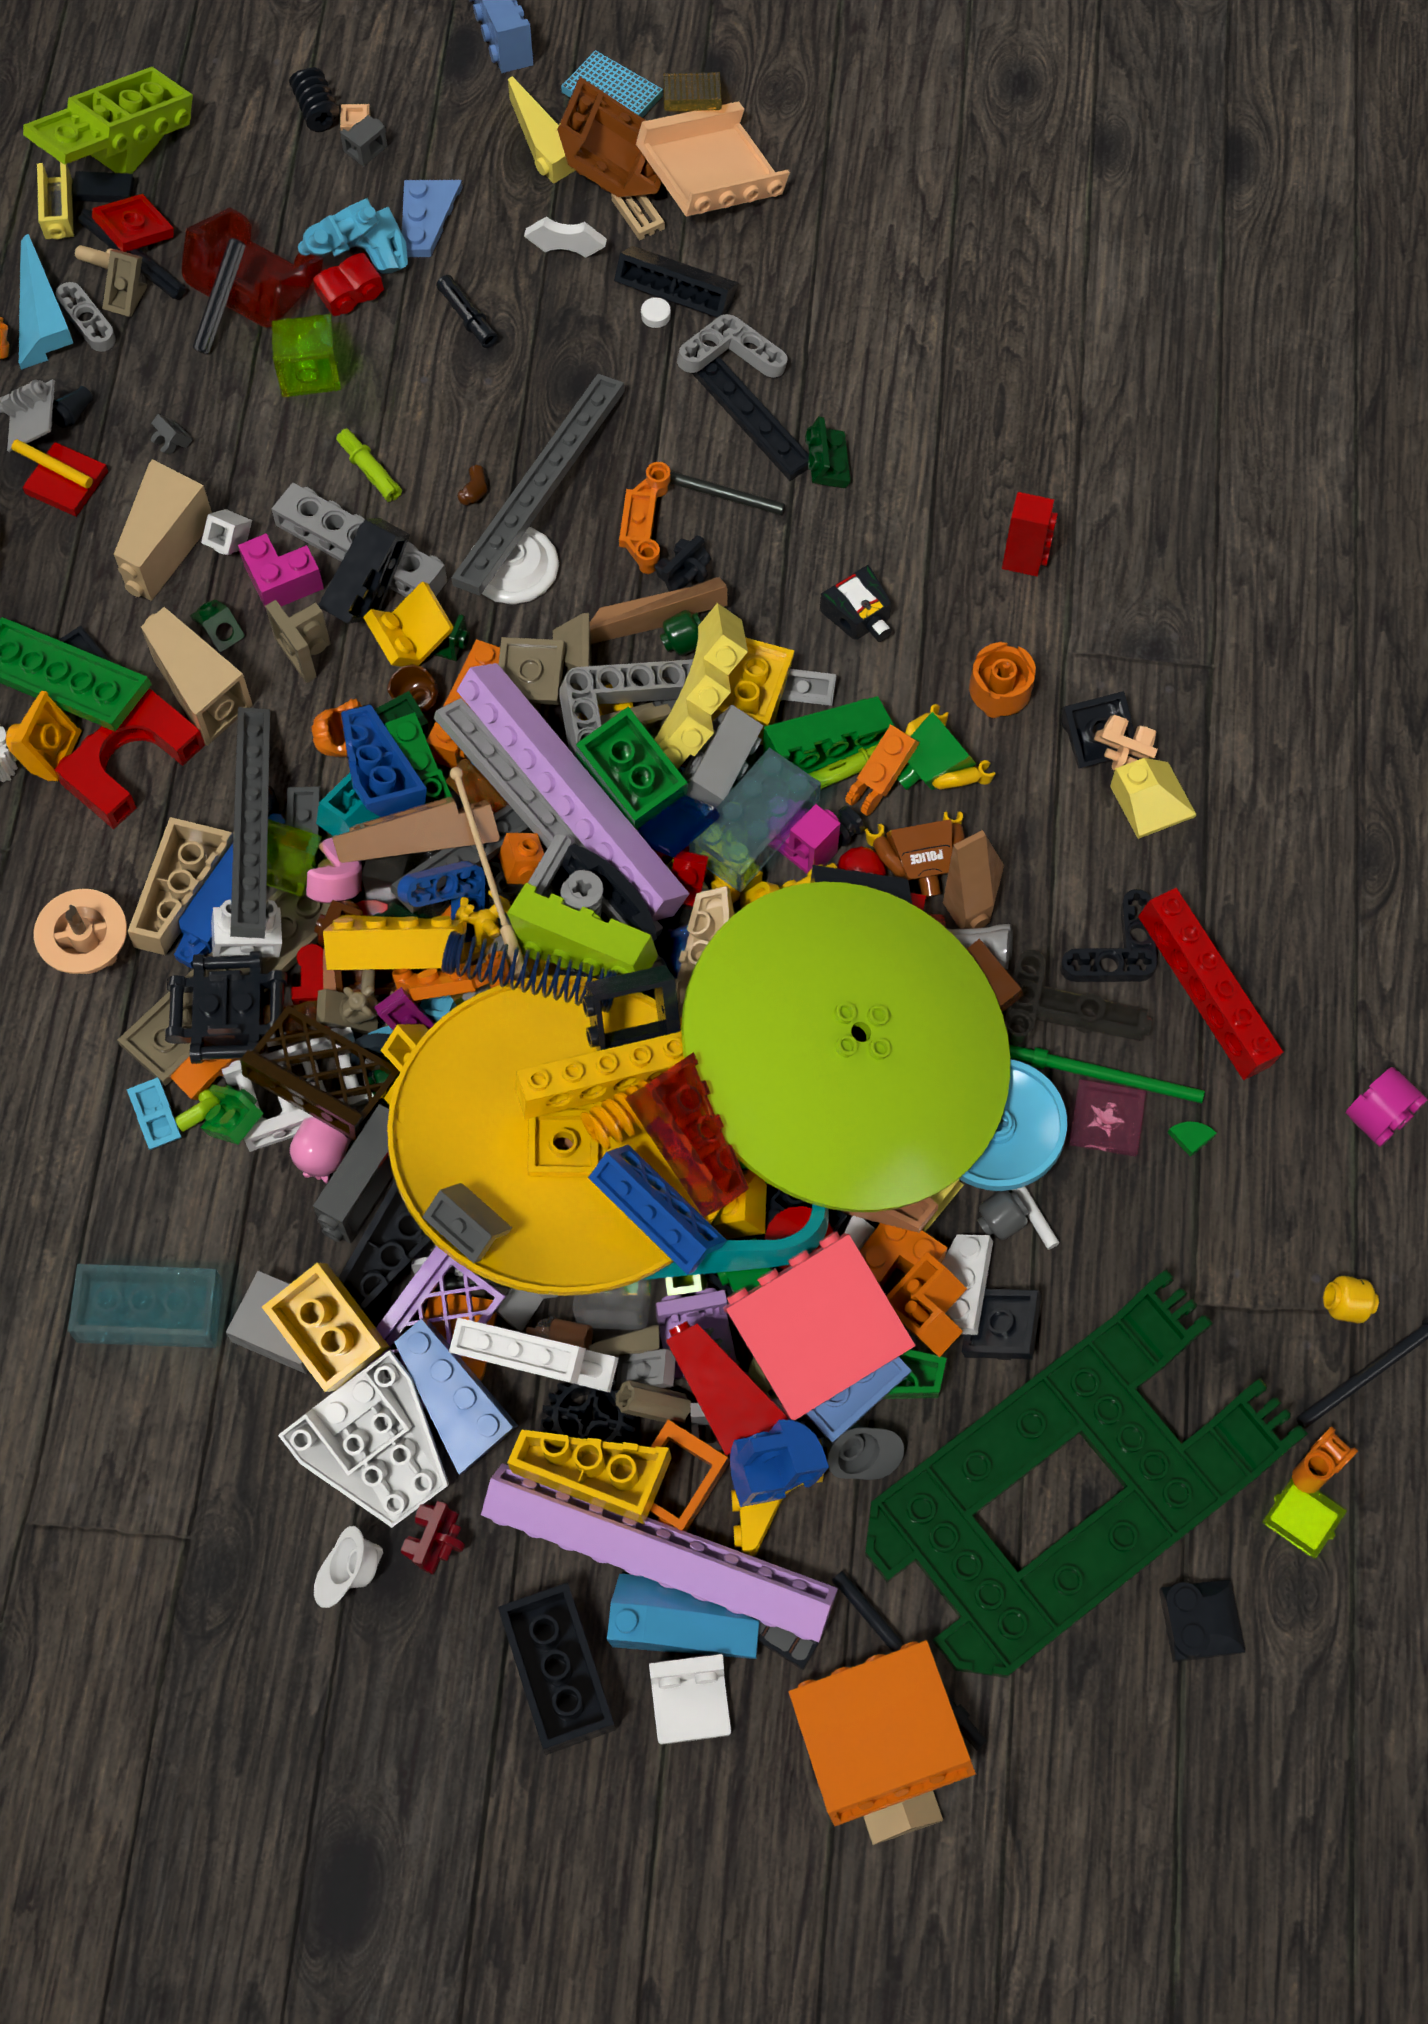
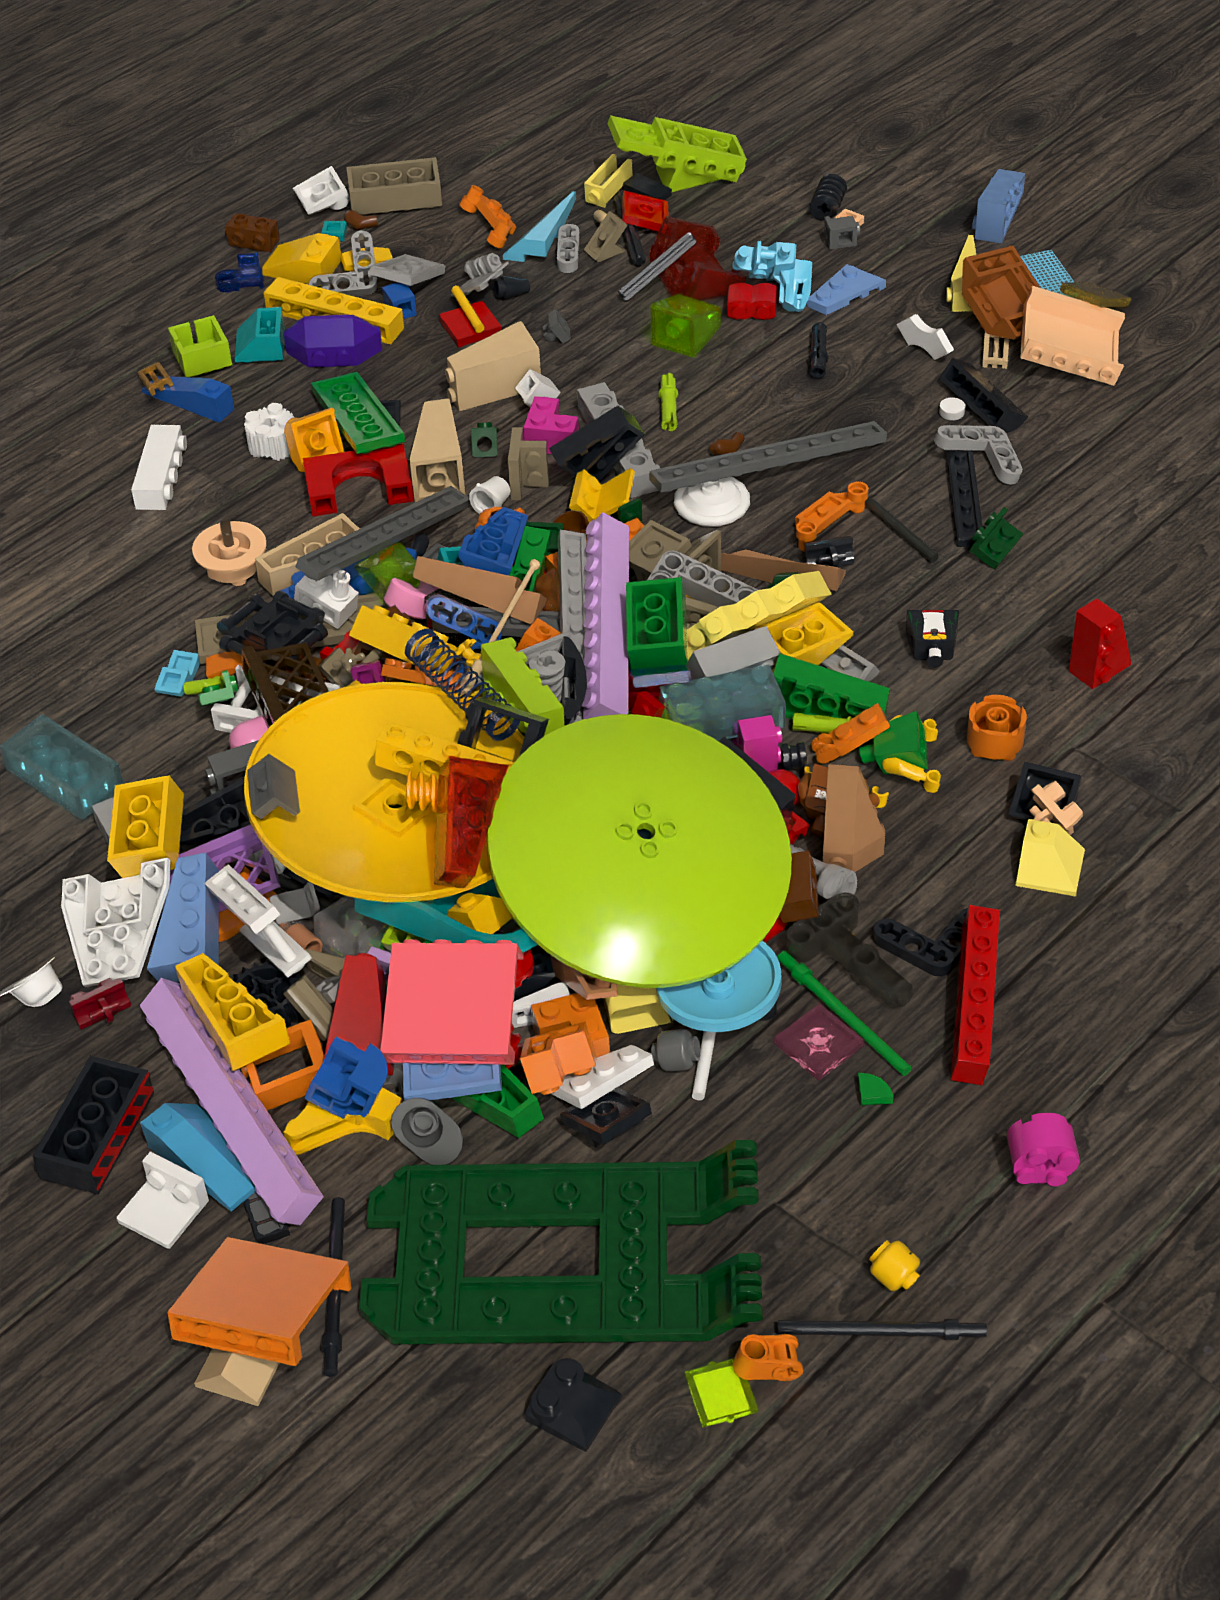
camera: 40 degrees right, 20 degrees down
blue fence [588,1145,727,1275] -> none
none -> white piece [469,476,510,514]

